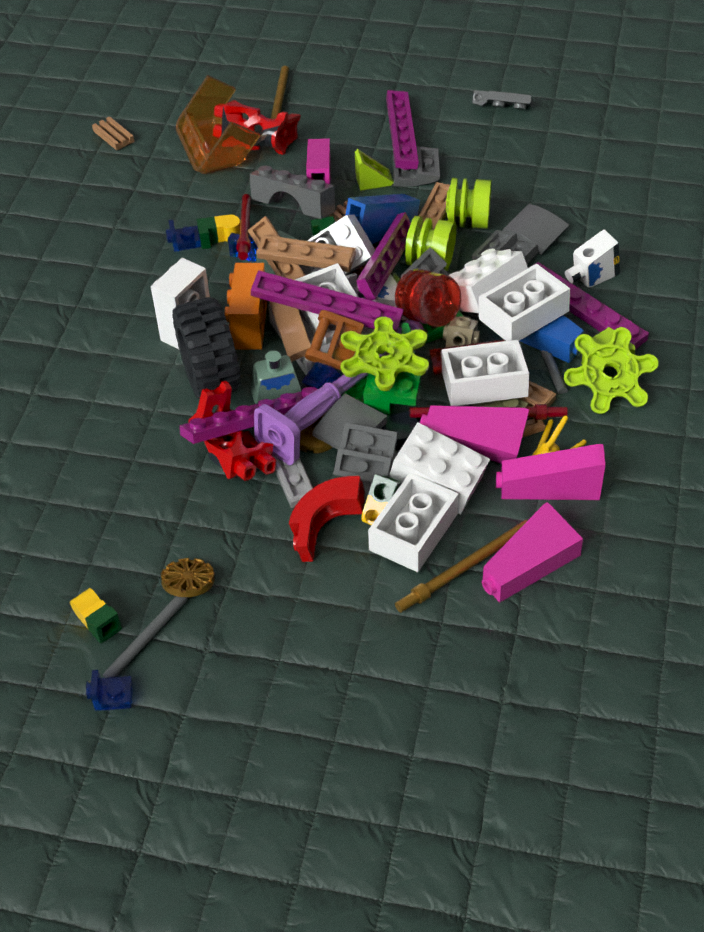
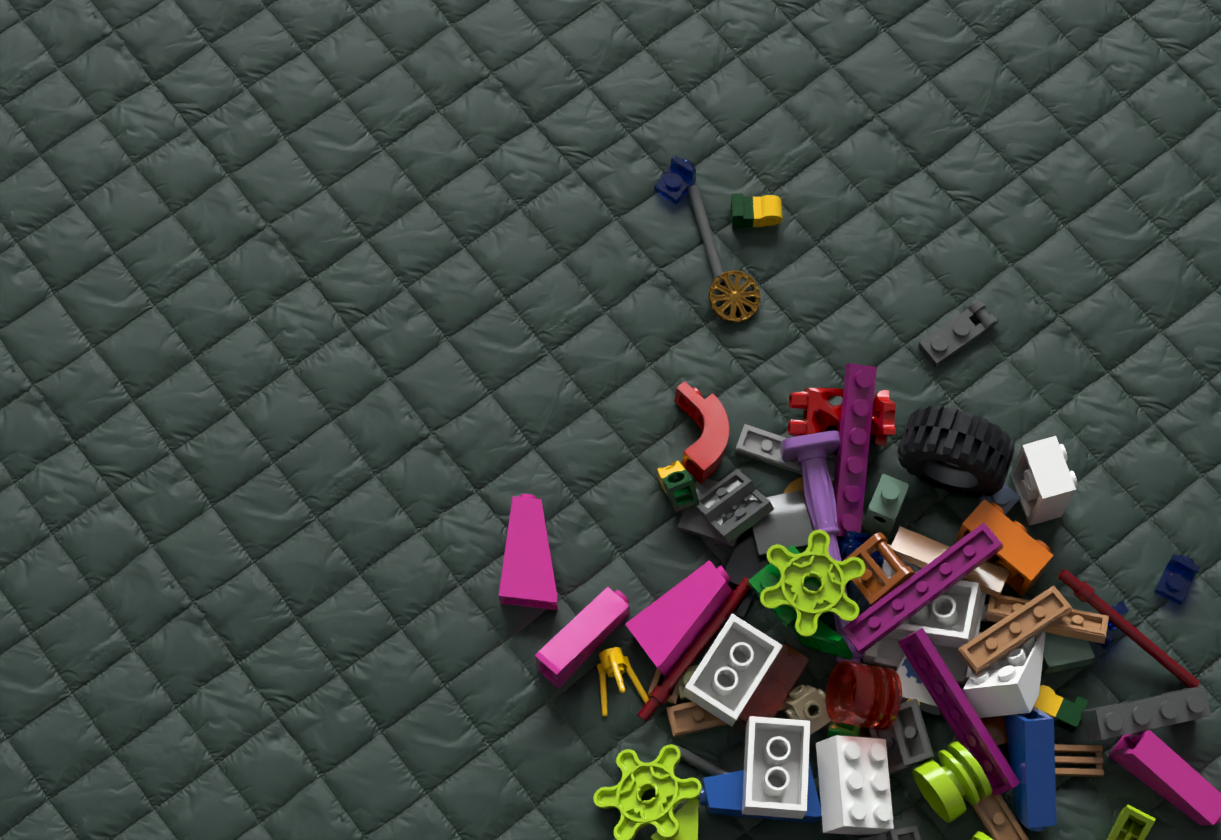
camera: 130 degrees right, 20 degrees up
leg [196,215,240,249] -> none
white brick [368,473,459,572] -> none
white brick [389,422,490,515] -> none
pearl gold bar [395,519,528,613] -> none
none -> dark grey plate [918,299,998,367]

